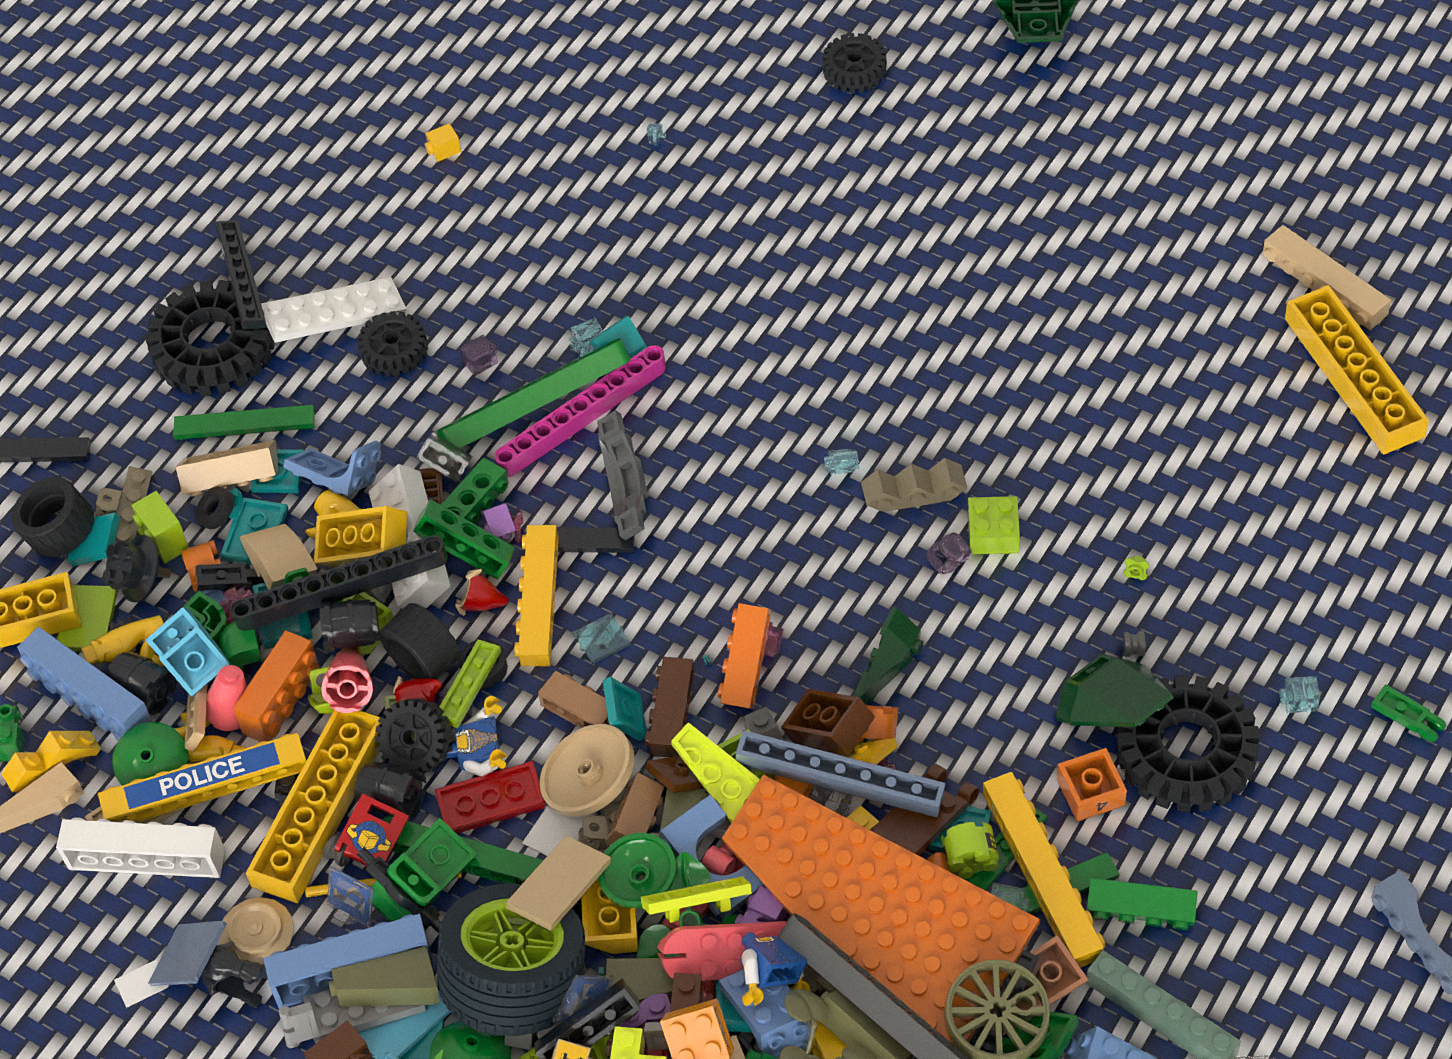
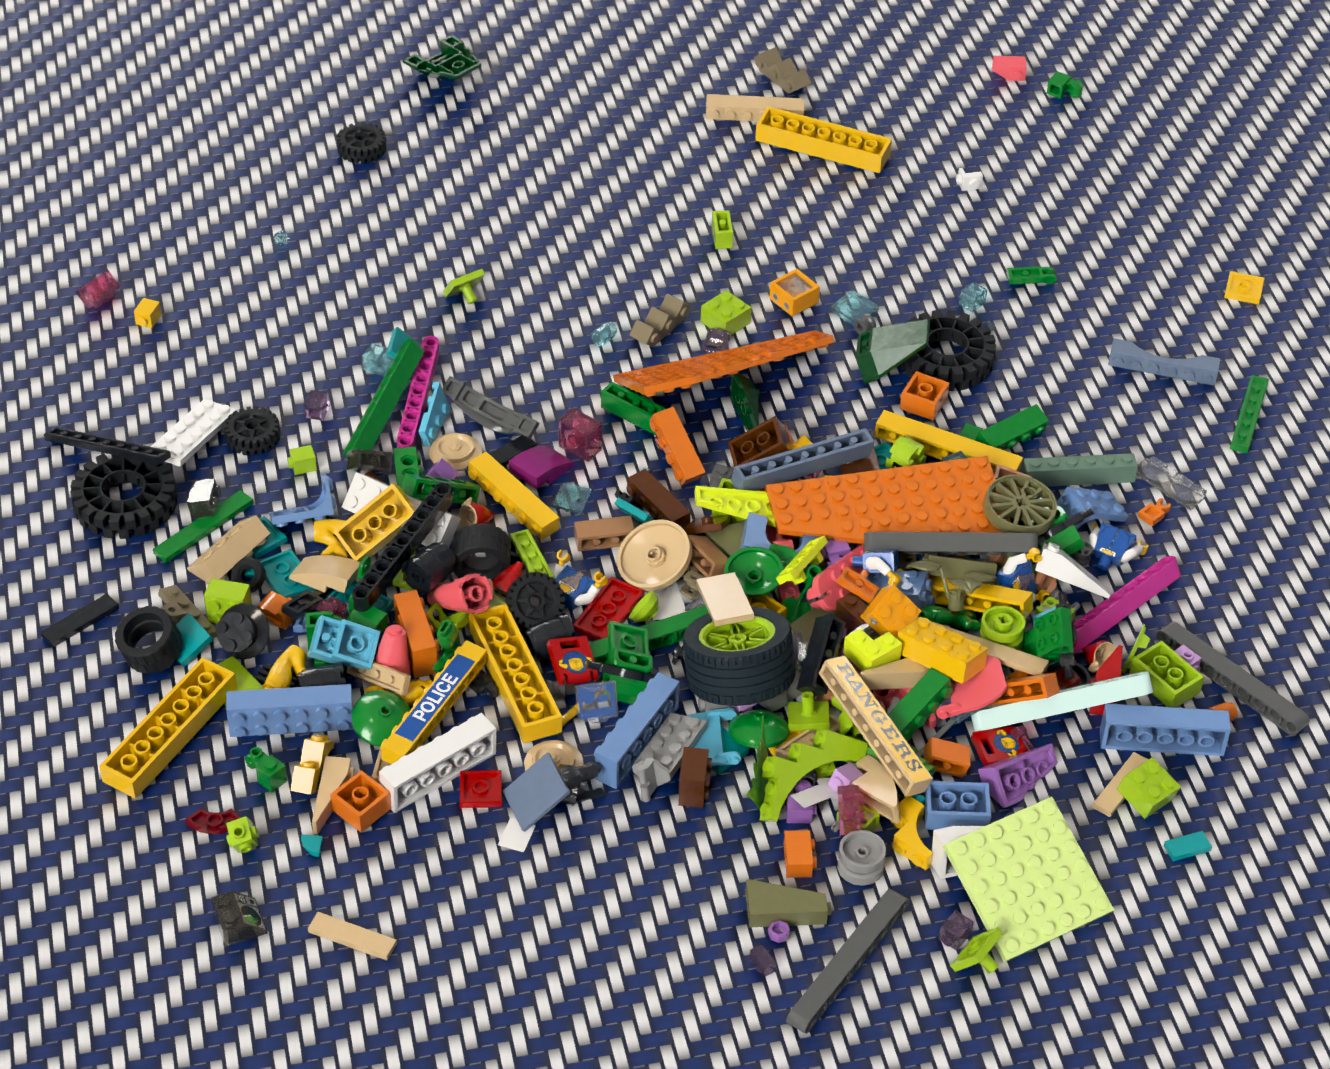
camera: 50 degrees left, 10 degrees down
olive slope [328,946,440,1007] -> none
lime plate [1123,556,1149,580] -> none
none -> clear pink brick [76,270,120,309]
none -> clear smoke brick [187,478,221,519]
none -> lime brick [287,445,317,475]
none -> orange brick [330,770,392,832]
none -> medium azure wing [419,382,450,446]
none -> tan piece [428,433,482,471]
none -> green piece [433,620,462,673]
none -> lime tile [443,269,485,304]
none -> red tile [460,770,502,808]
none -> magenta slope [509,445,575,489]
none -> clear pink brick [559,407,602,462]
none -> green brick [601,382,666,436]
none -> orange wing [613,330,834,397]
none -> black tile [614,489,644,511]
none -> lime piece [629,591,659,622]
none -> lime brick [711,210,733,249]
none -> dark tan brick [754,47,811,94]
none -> light orange piece [769,269,820,316]
none -> clear light blue tile [829,290,879,325]
none -> orange plate [836,566,879,604]

